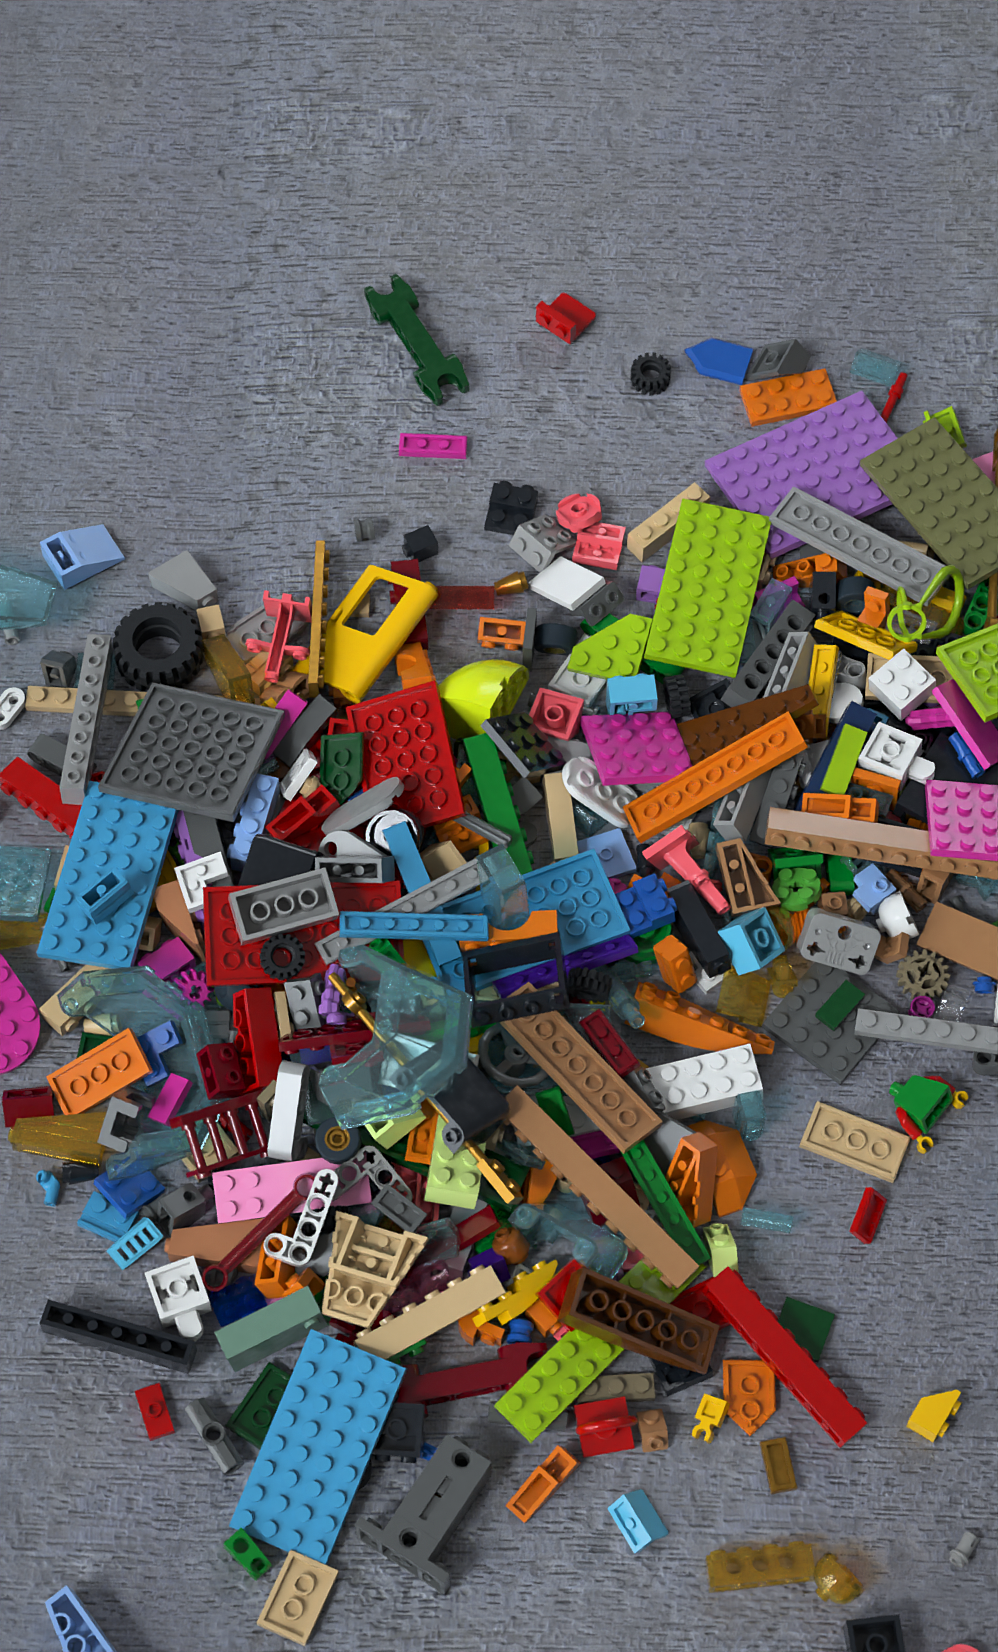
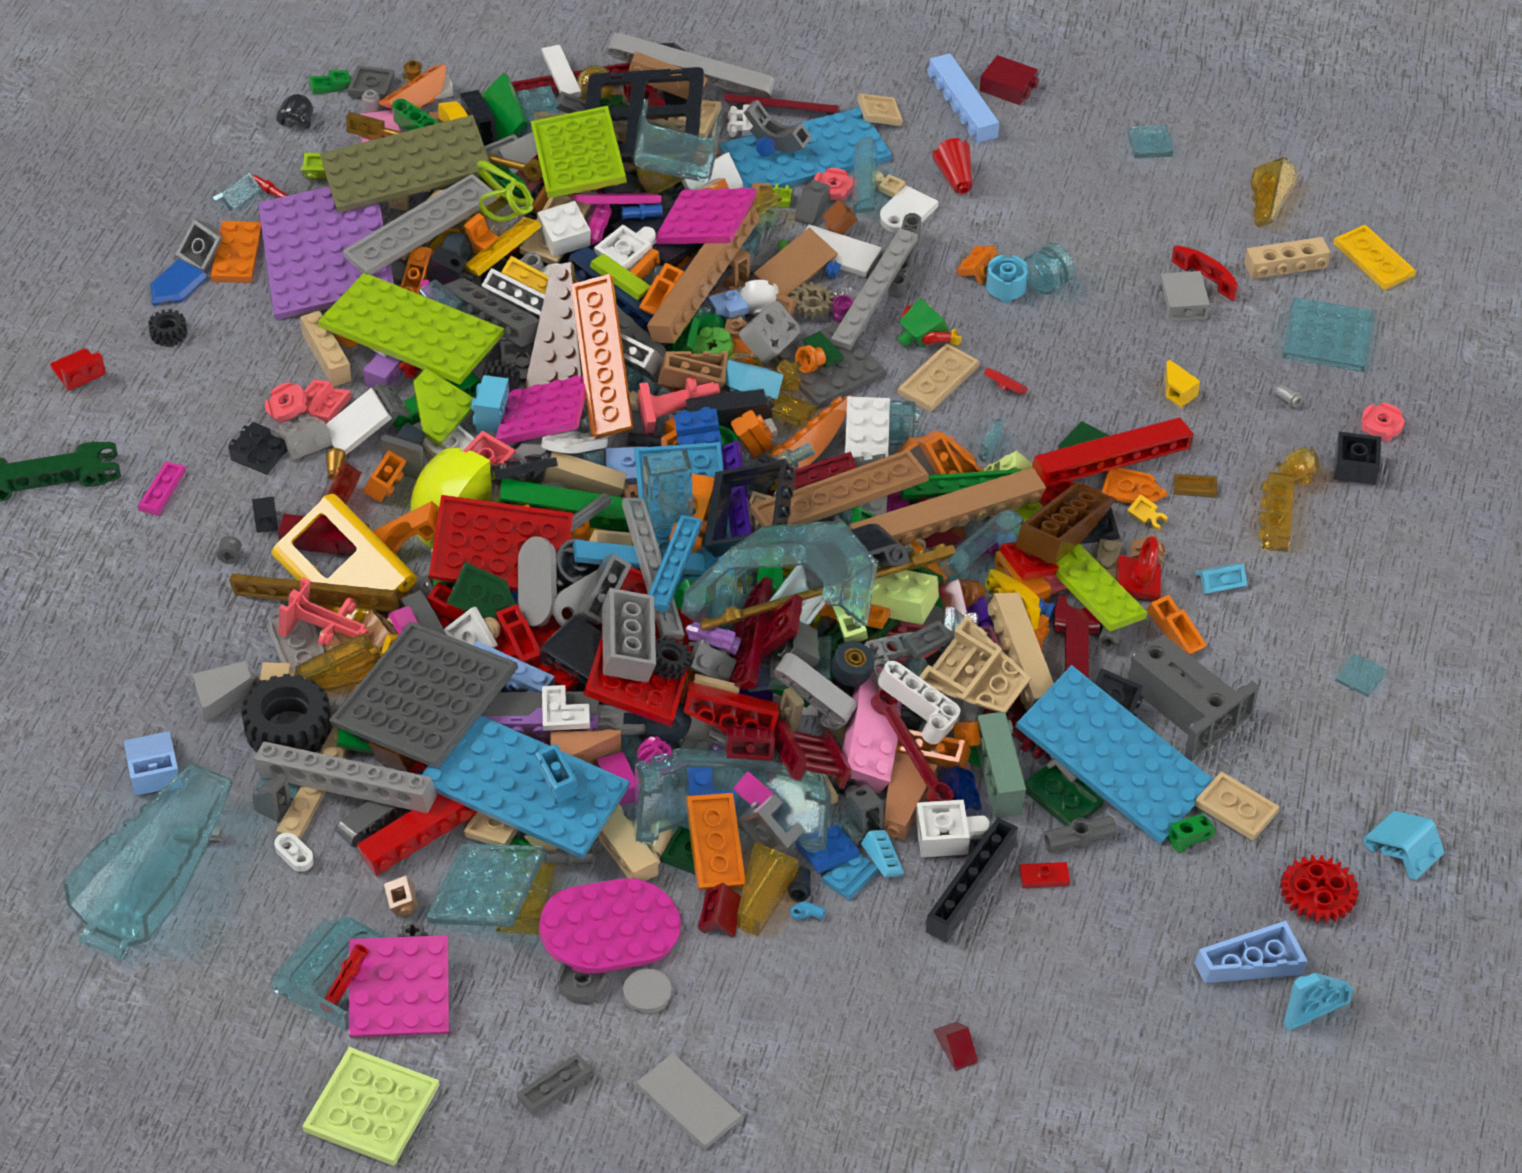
camera: 75 degrees left, 15 degrees down
none -> orange piece [795,345,826,373]

